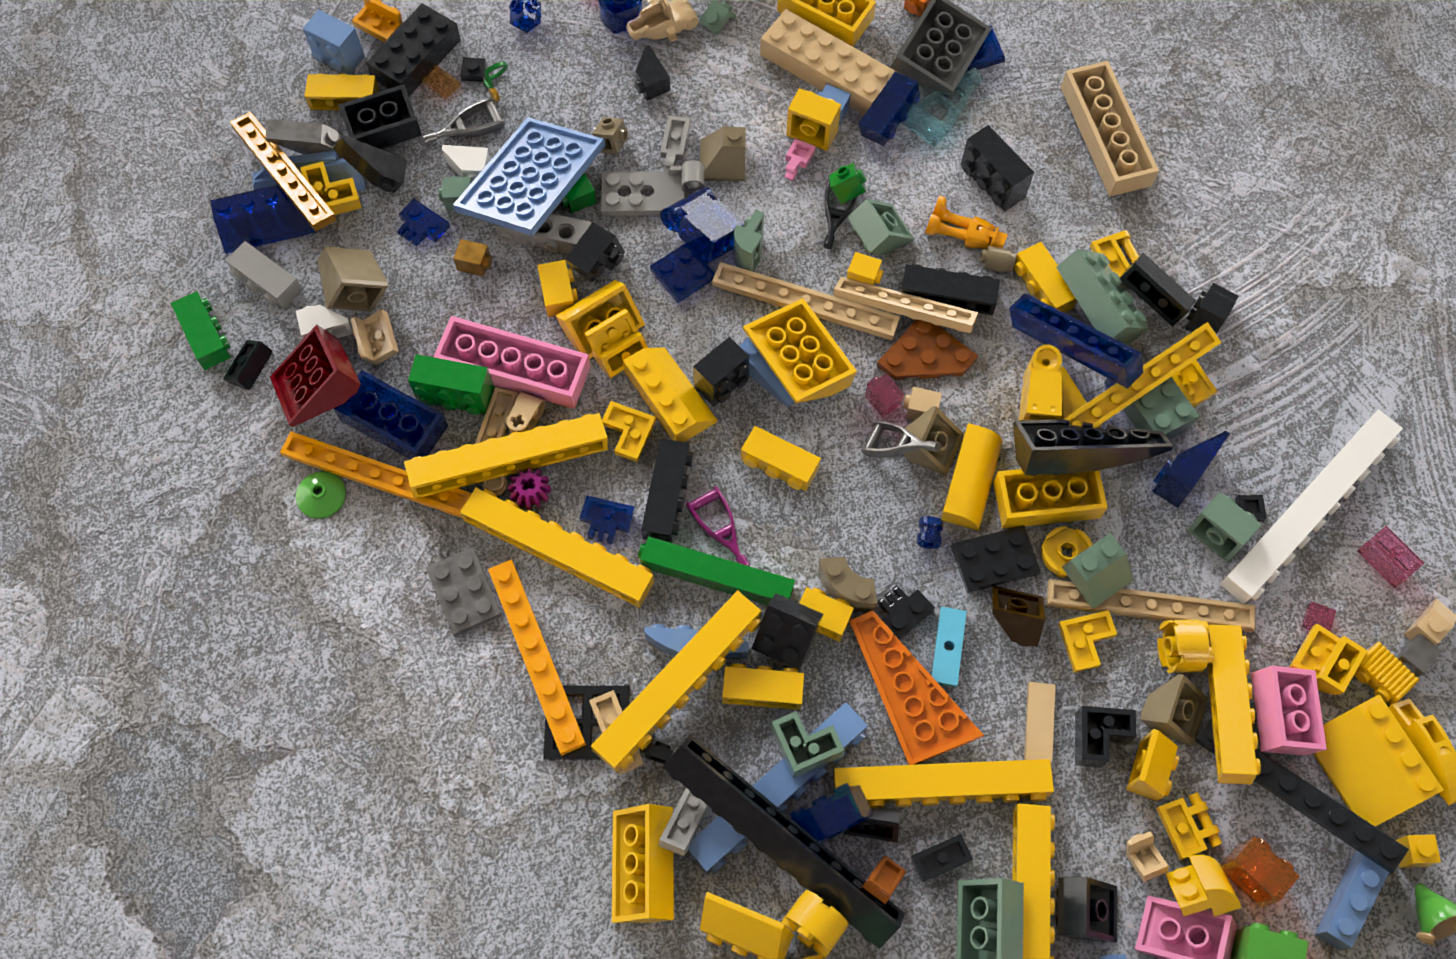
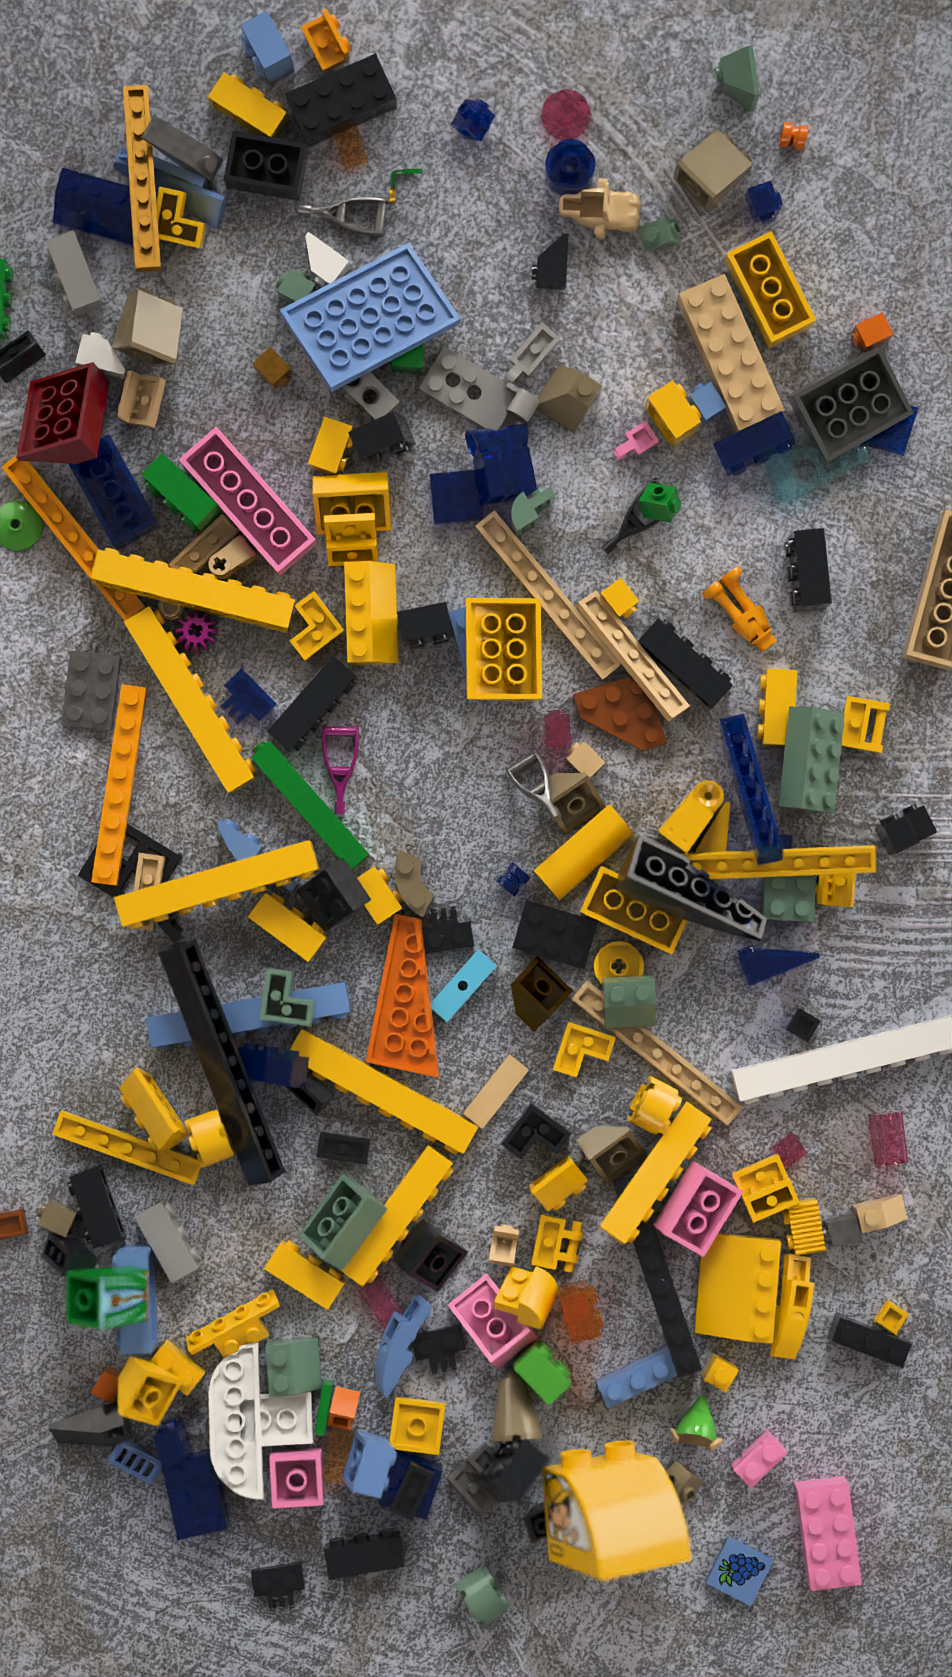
camera: 30 degrees right, 20 degrees up
black slope [333,135,407,193] -> none
clear blue hinge [397,198,450,246] -> none
black plate [460,57,486,82] -> none
dark tan brick [592,117,628,154] -> none
yellow slope [612,804,674,923] -> none
light grey plate [659,788,709,856] -> none
yellow brick [741,426,821,491] -> none
sand green slope [848,199,915,255] -> none
dark orange tile [862,855,907,904] -> none
dark tan brick [979,246,1016,273] -> none
black brick [1119,253,1196,327] -> none
sand green brick [1187,492,1262,563] -> none

